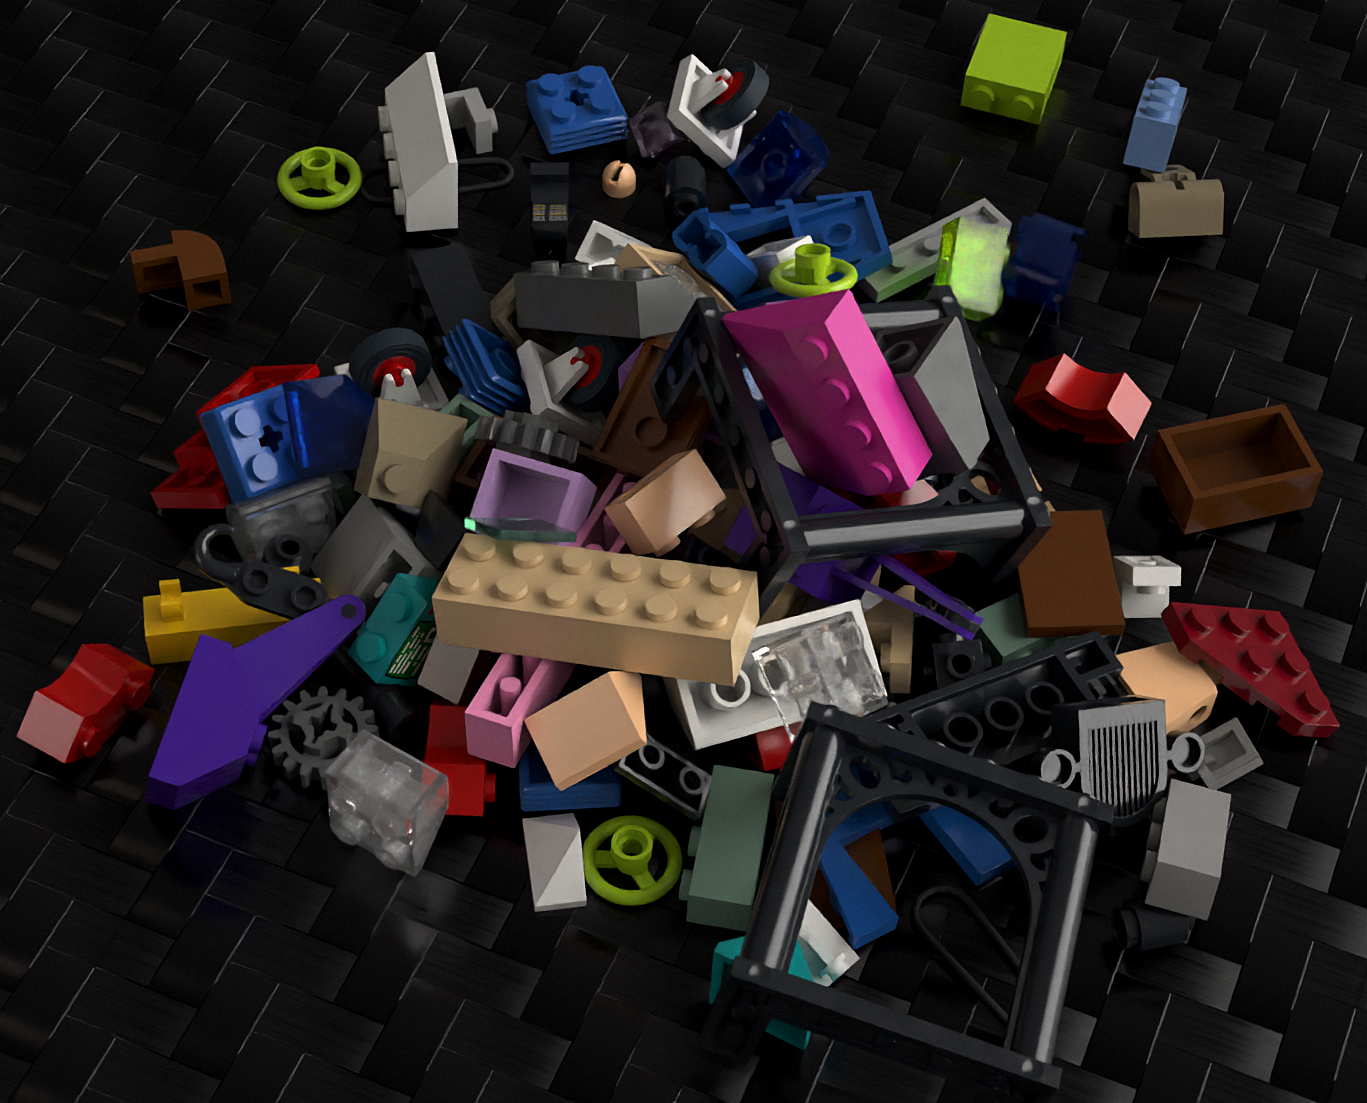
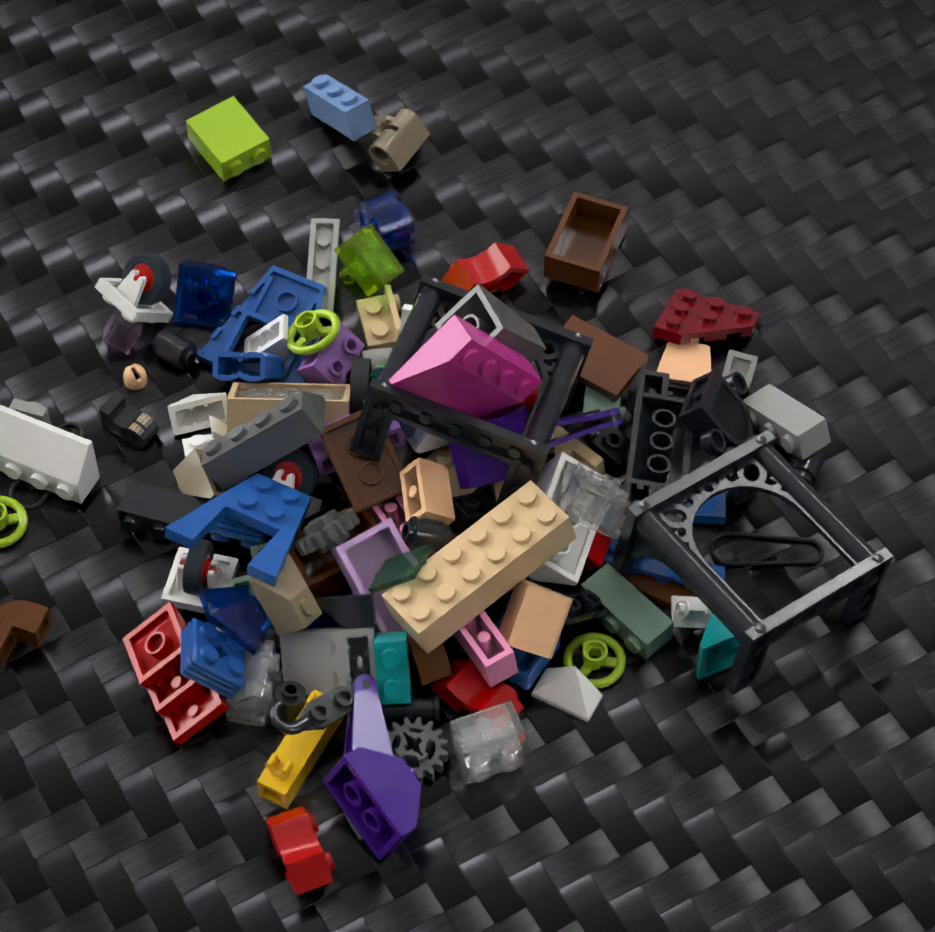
camera: 50 degrees left, 5 degrees up
blue brick [526,65,628,154] -> none
white slope [1113,556,1181,618] -> none
none -> blue wing [165,473,311,586]
none -> black brick [402,516,451,552]

